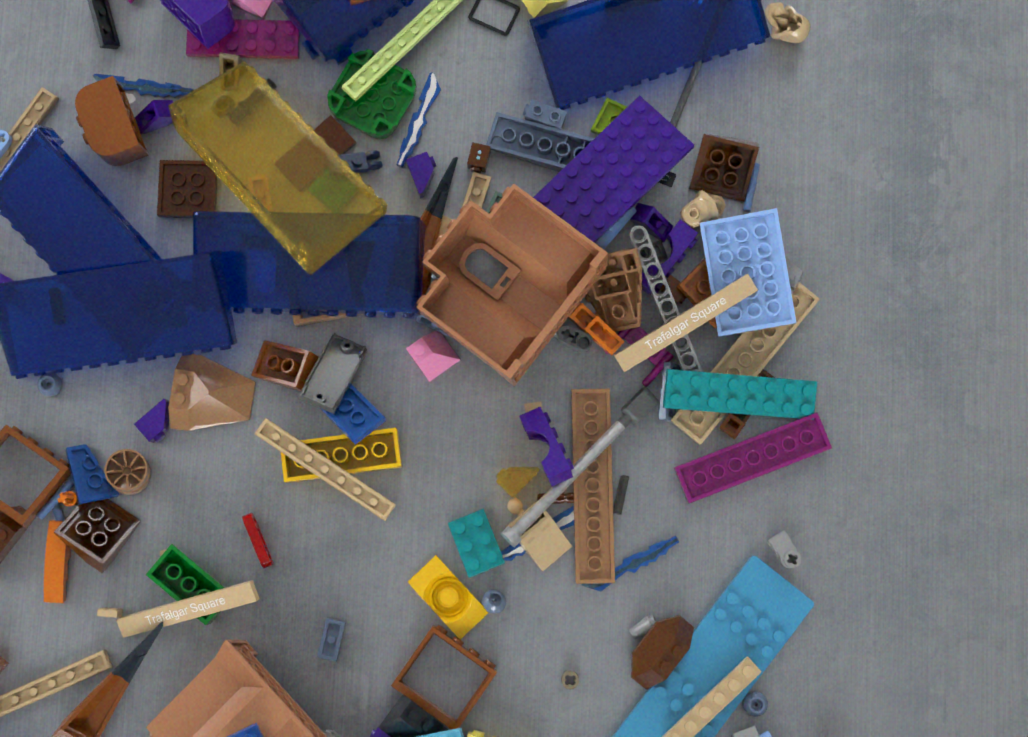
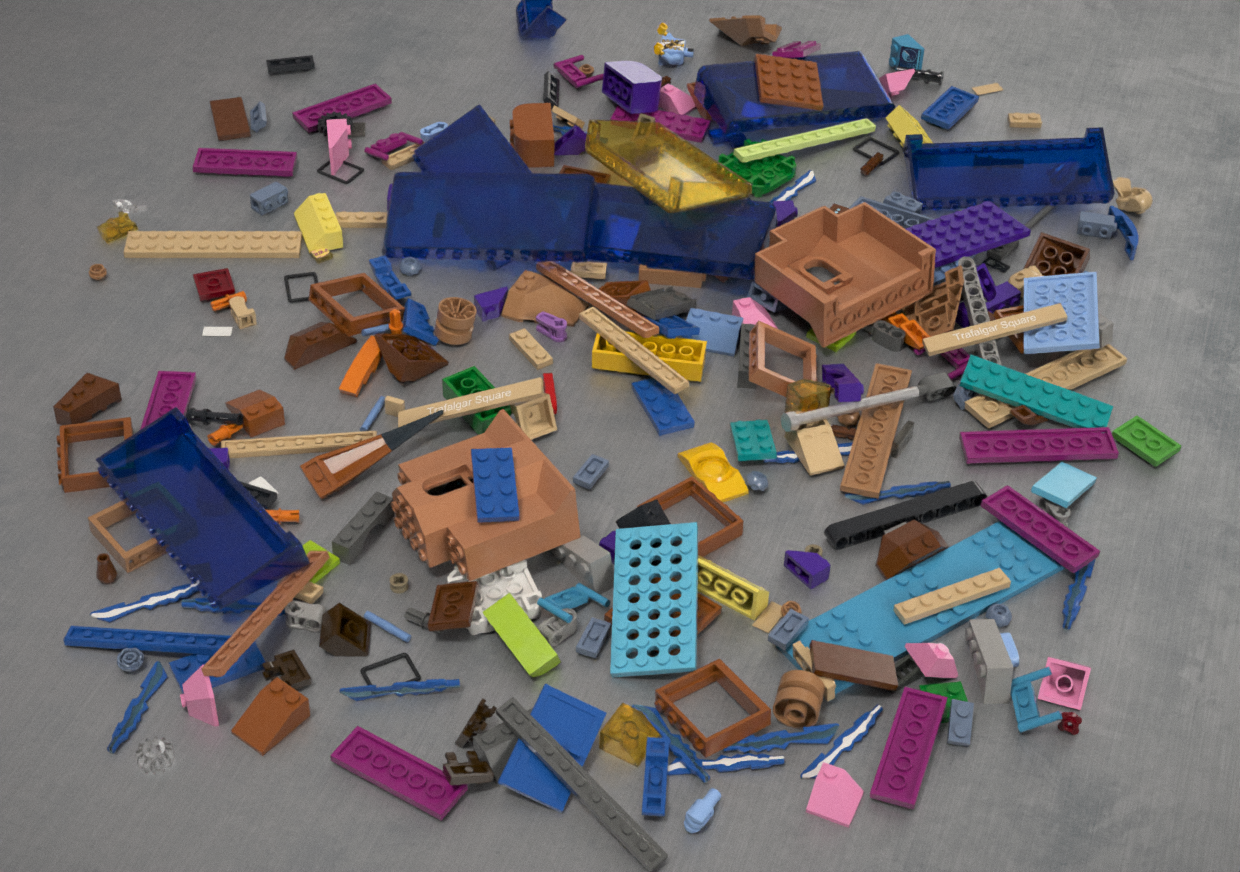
camera: 20 degrees right, 40 degrees down
none -> medium blue piece [360,396,385,432]
none -> blue slope [369,255,411,300]
none -> tan plate [509,328,553,370]
none -> tan brick [510,393,557,440]
none -> nougat plate [536,259,659,338]
none -> medium lavender piece [536,311,567,342]
none -> tan plate [552,105,585,128]
none -> tan plate [570,260,607,279]
none -> blue plate [631,378,695,436]
none -> medium blue slope [683,308,743,357]
none -> dark grey arch [737,324,756,389]
none -> nougat window [749,320,818,406]
none -> dark purple slope [784,550,831,590]
none -> black beam [824,481,987,550]
none -> reddish brown axle [860,152,884,176]
none -> magenta plate [981,485,1100,573]
none -> medium azure tile [1031,462,1097,508]
none -> blue sword [1062,559,1096,630]
none -> sand blue brick [1077,211,1117,239]
none -> blue slope [1108,206,1139,260]
none -> bright green plate [1112,415,1182,467]

